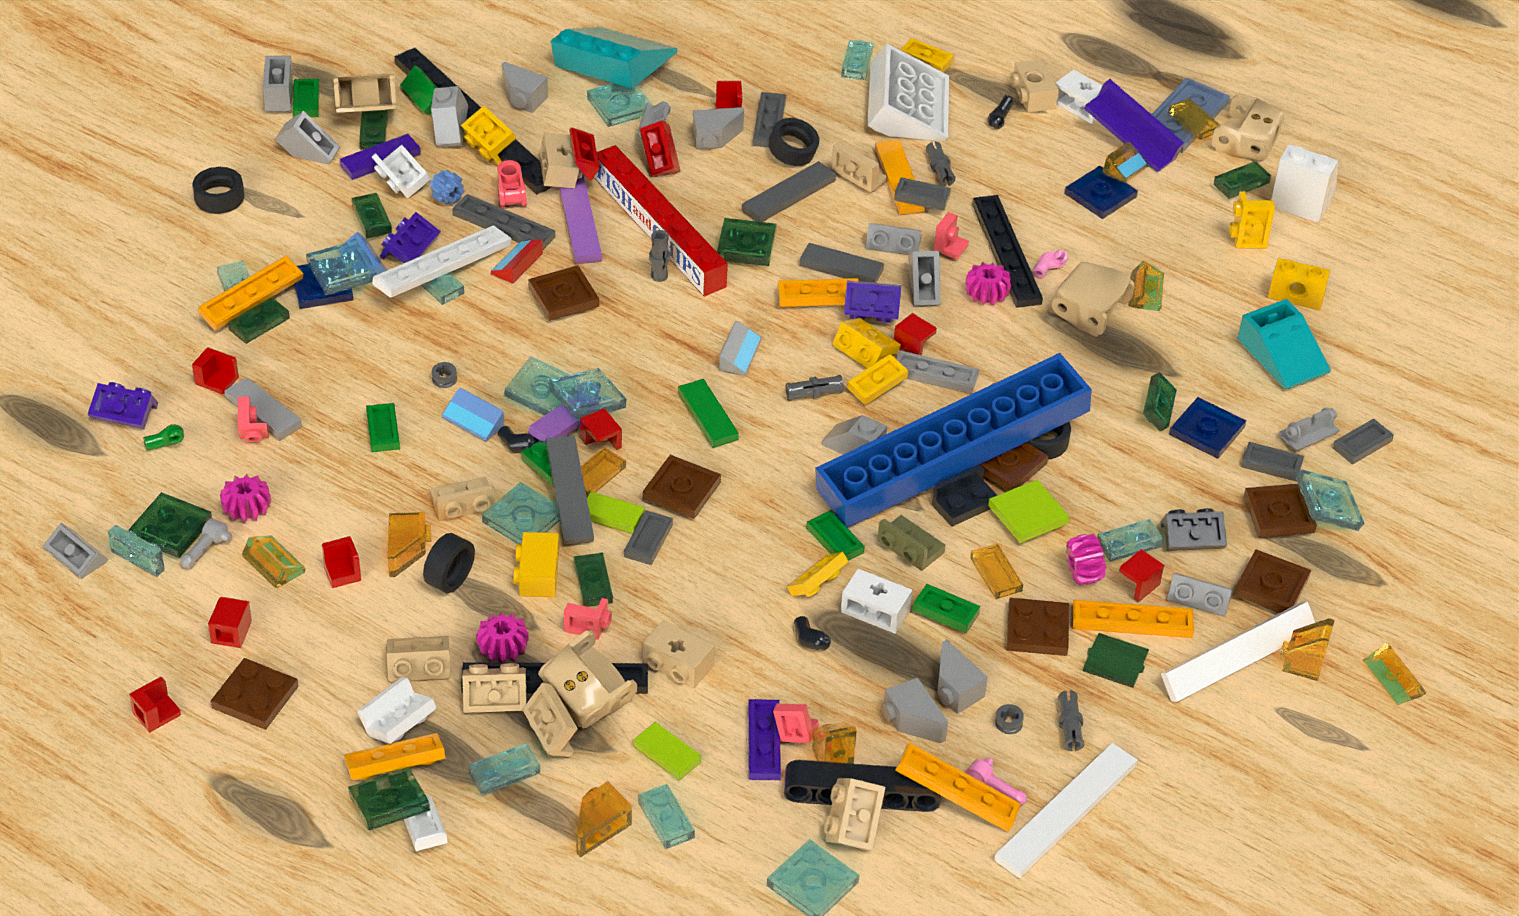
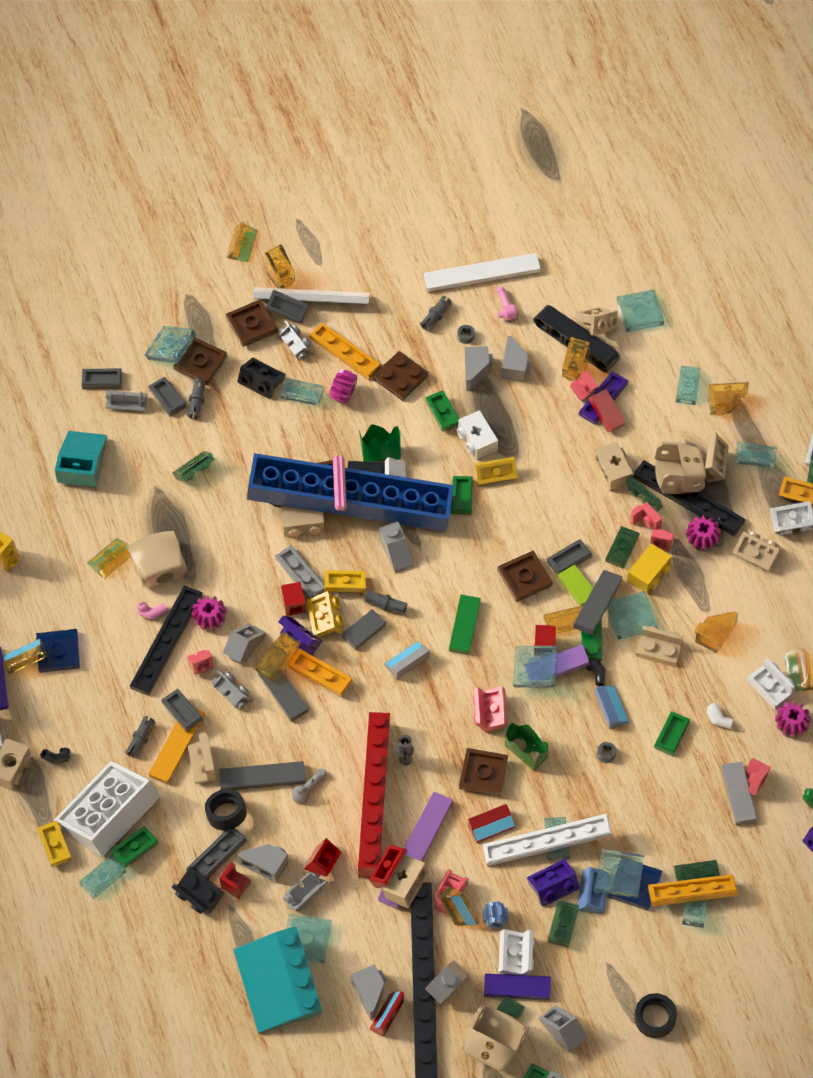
camera: 140 degrees left, 15 degrees up
red panel [192,347,239,394] -> none
red panel [322,536,361,589] -> none
green tile [400,66,437,115] -> none
black tyre [423,533,475,593] -> none
dark grey tile [452,194,556,250] -> none
yellow bracket [461,106,516,165] -> none
tan bracket [462,663,526,713] -> none
clear light blue plate [504,356,580,415] -> none
lime tile [634,722,702,780] -> none
clear green plate [717,218,777,266] -> none
black arm [794,616,831,651] -> none
olive bracket [877,515,946,571] -> none
light orange tile [895,742,1021,832] -> none
clear yellow tile [970,543,1024,599] -> none
lime tile [988,479,1070,543] -> none
clear green piece [1083,633,1149,688] -> none
red panel [1119,549,1164,602] -> none
clear blue tile [1169,397,1247,459] -> none
yellow brick [1268,258,1331,310] -> none
none -> green plate [111,826,158,868]
none -> black bracket [171,867,225,914]
none -> dark grey pin [187,379,206,420]
none -> clear yellow slope [255,632,300,682]
none -> dark grey tile [266,290,309,323]
none -> light grey piece [292,768,327,804]
none -> bright pink axle [333,456,346,511]
none -> dark grey tile [342,609,386,650]
none -> green piece [359,424,401,462]
none -> red slope [370,991,405,1037]
none -> white tile [385,457,406,477]
none -> clear yellow slope [439,886,480,926]
none -> coral bracket [473,686,508,732]
none -> green piece [505,723,549,771]
none -> red tile [589,389,626,432]
none -> clear green plate [626,476,663,512]
none -> coral bracket [650,529,673,552]
none -> white arm [707,703,733,729]
none -> white bracket [747,658,795,710]

